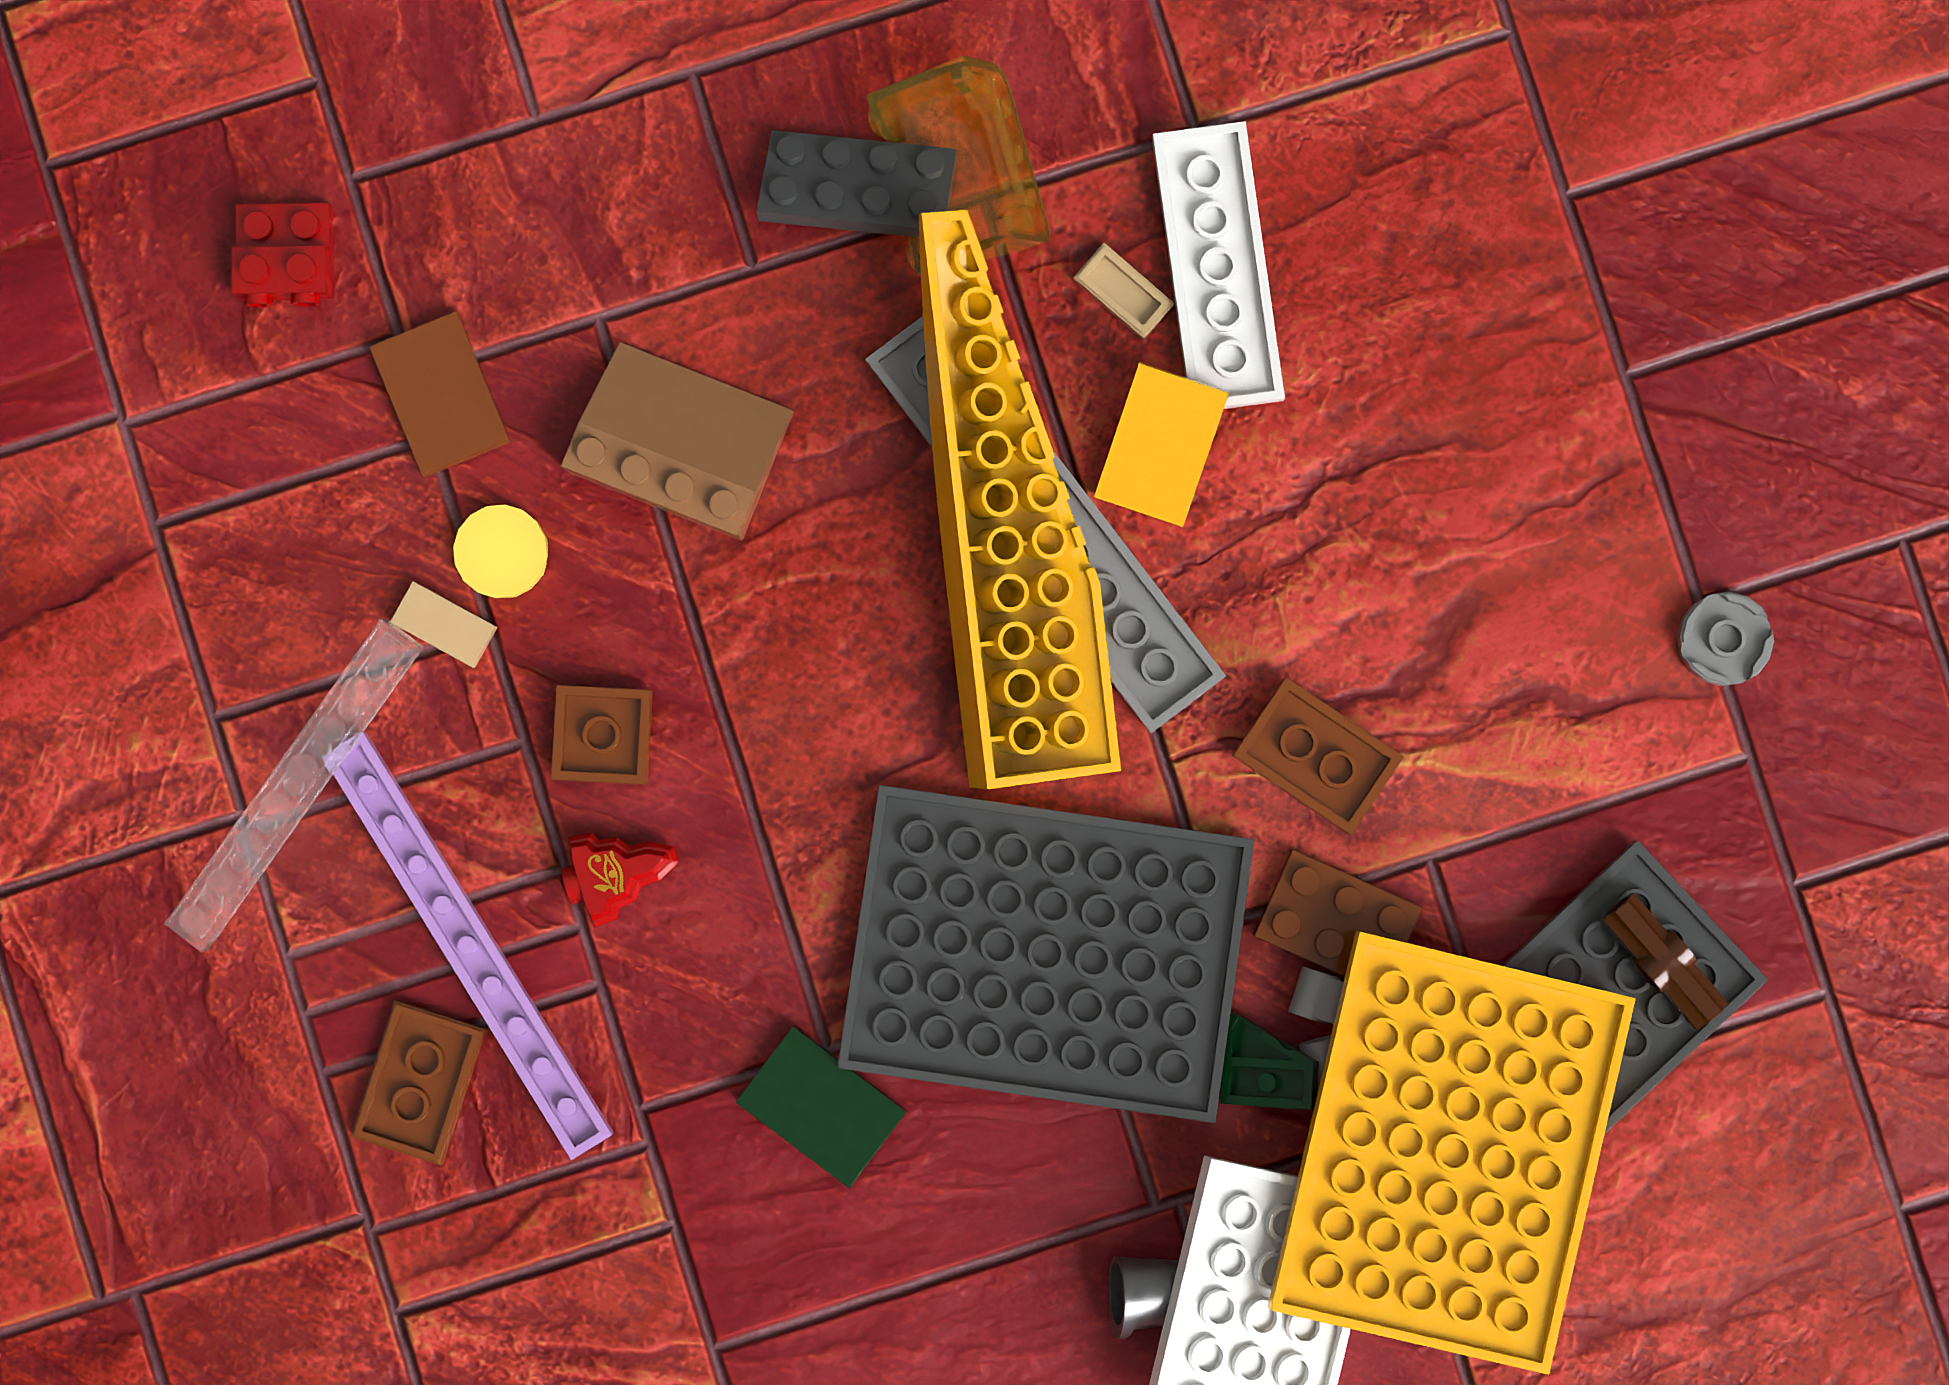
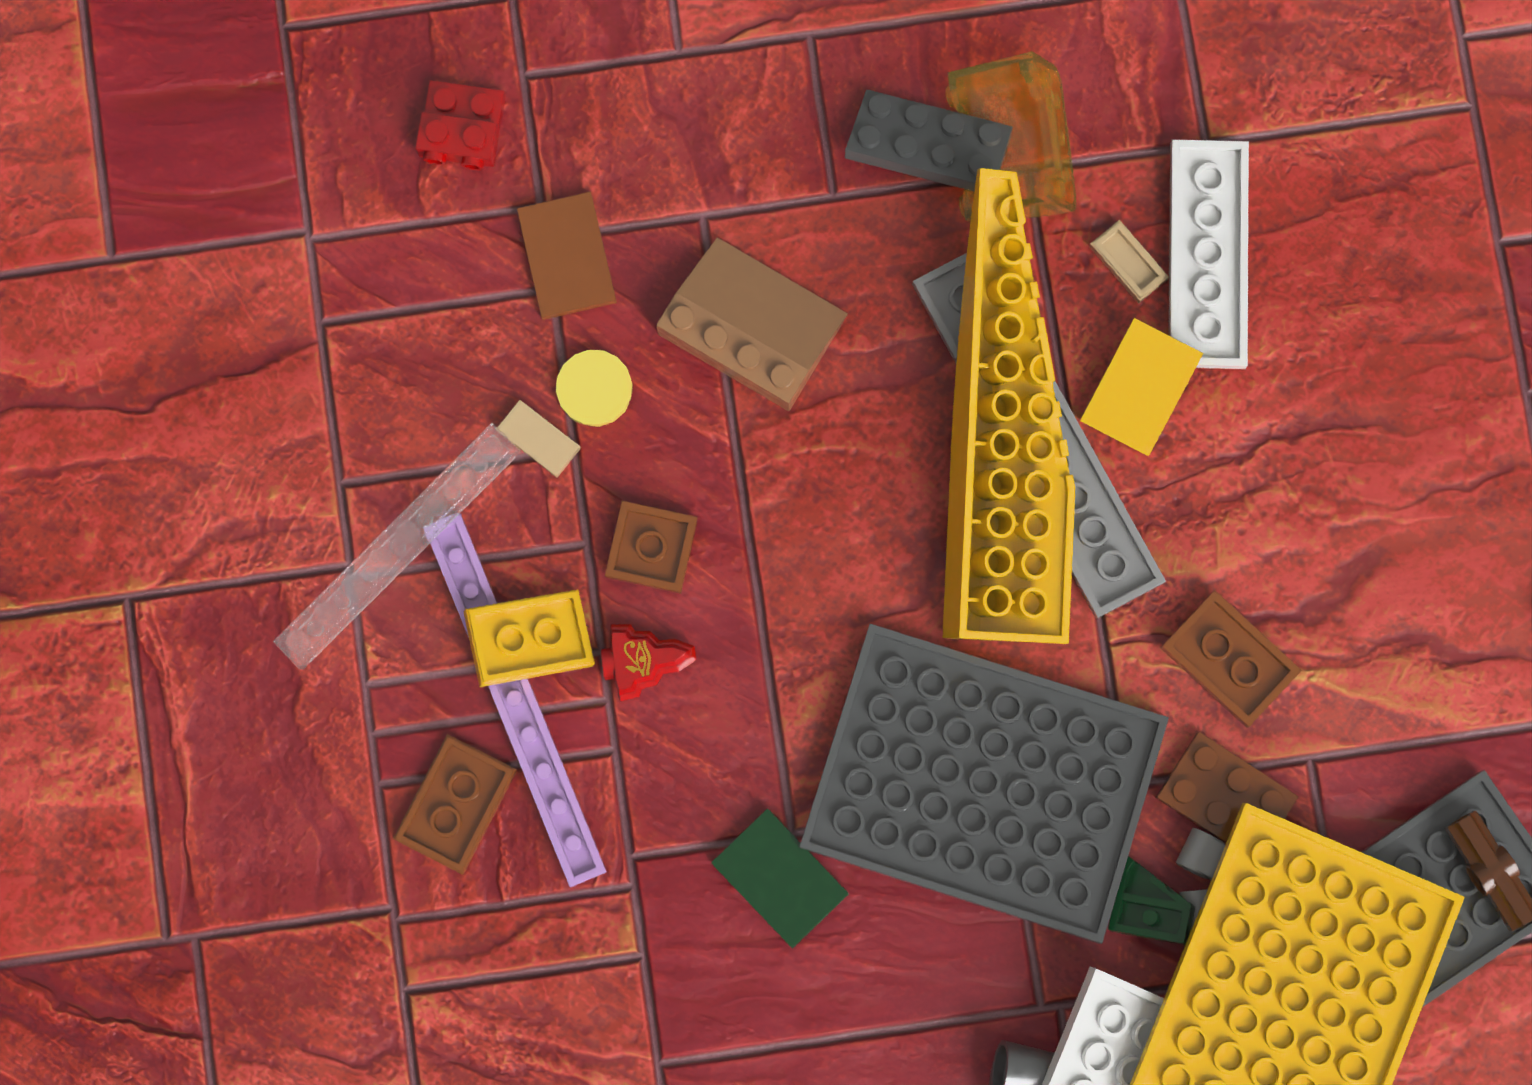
camera: 15 degrees right, 5 degrees down
none -> yellow tile [464,589,595,687]

